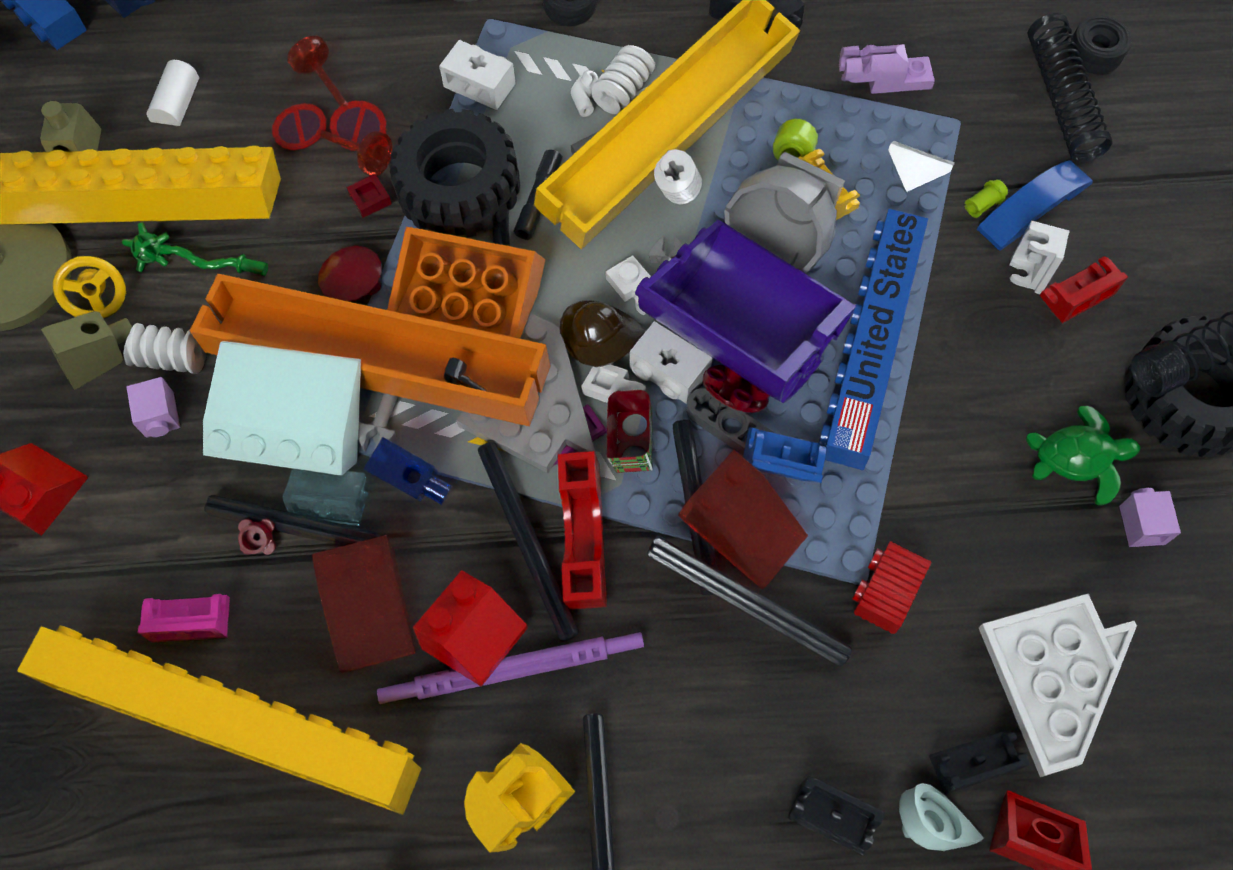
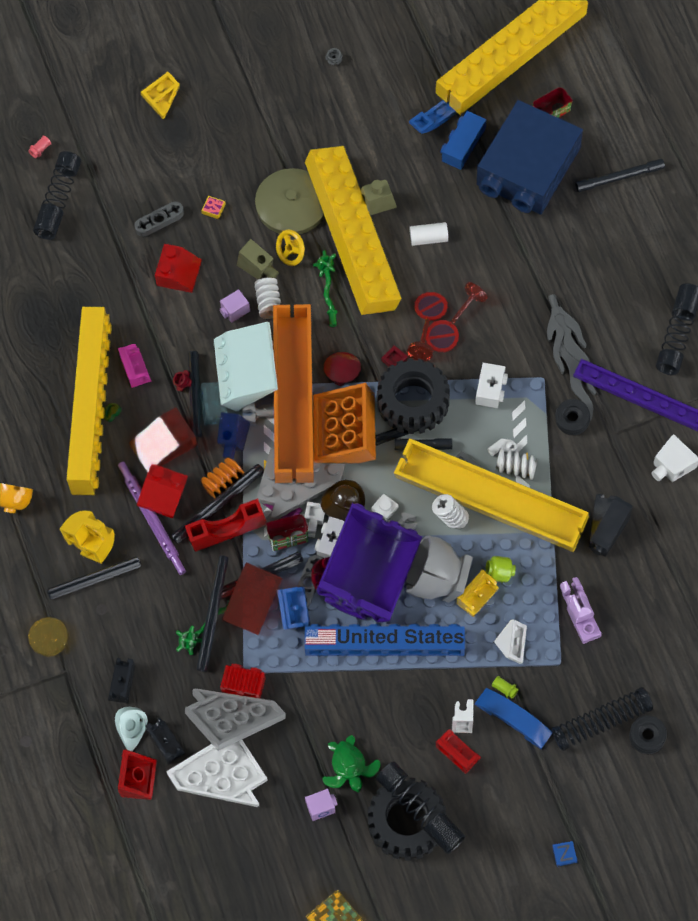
camera: 75 degrees right, 0 degrees up
black hand [444,358,489,392] -> none
none -> dark green piece [104,403,121,422]
none -> green piece [176,592,245,655]
none -> light grey wing [185,688,286,751]
none -> orange piece [201,458,245,498]

